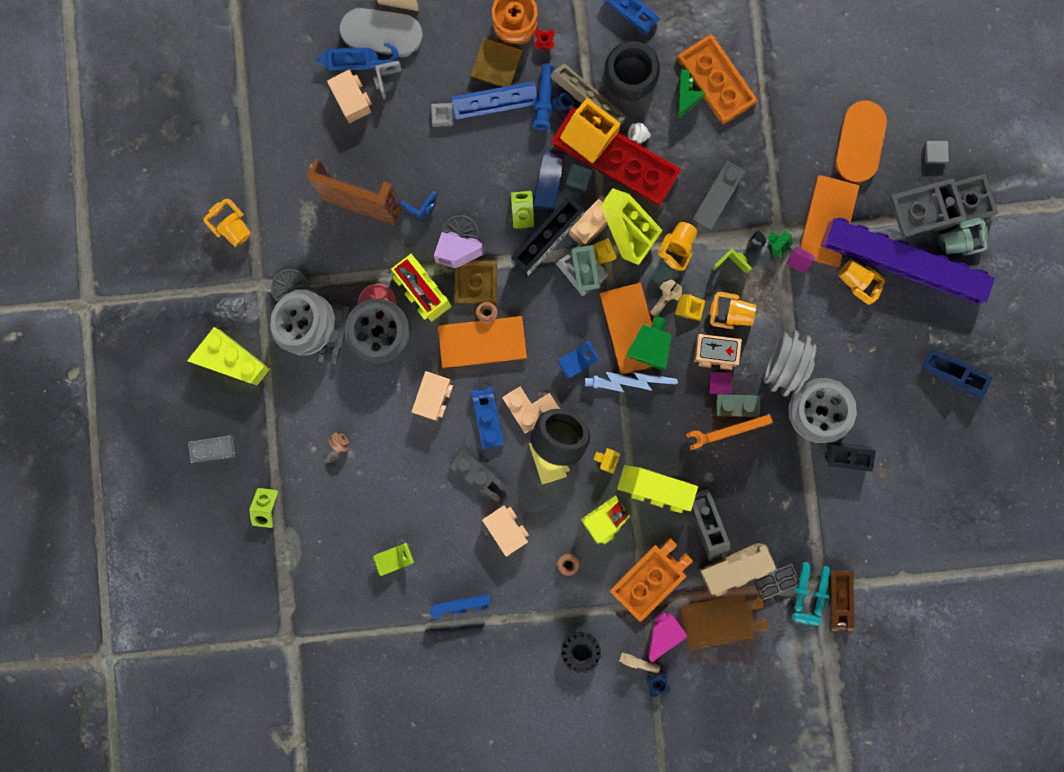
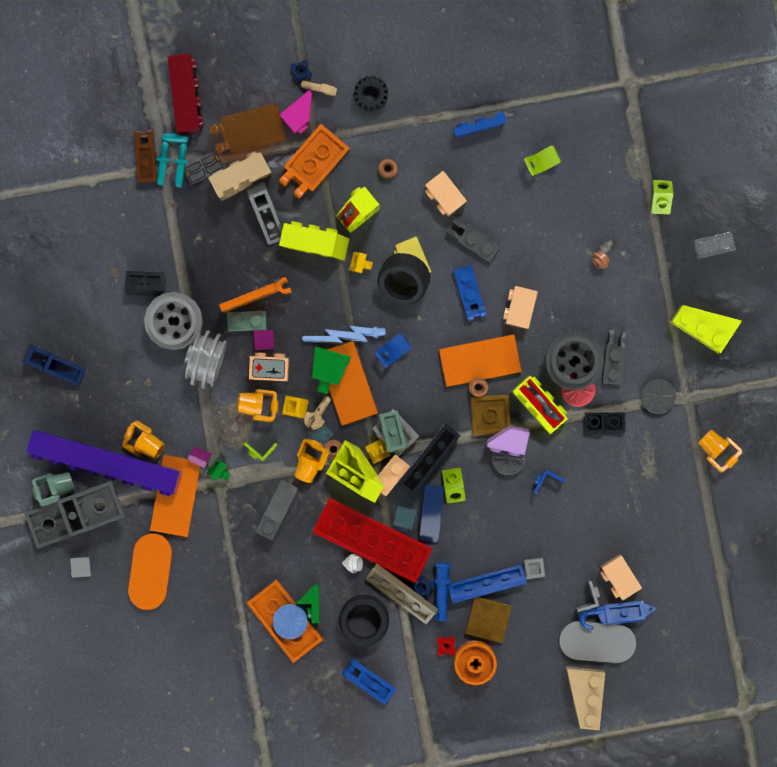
camera: 175 degrees right, 5 degrees up
light grey wheel [270,290,335,355] -> none
dark orange panel [307,158,402,226] -> none
light nougat plate [502,387,560,434] -> none
light orange slope [560,98,621,164] -> none
black hinge [748,230,766,249] -> none
none -> dark red brick [167,53,204,134]
none -> medium blue wheel [273,604,308,639]
none -> nougat plate [324,440,342,459]
none -> black slope [585,412,626,432]

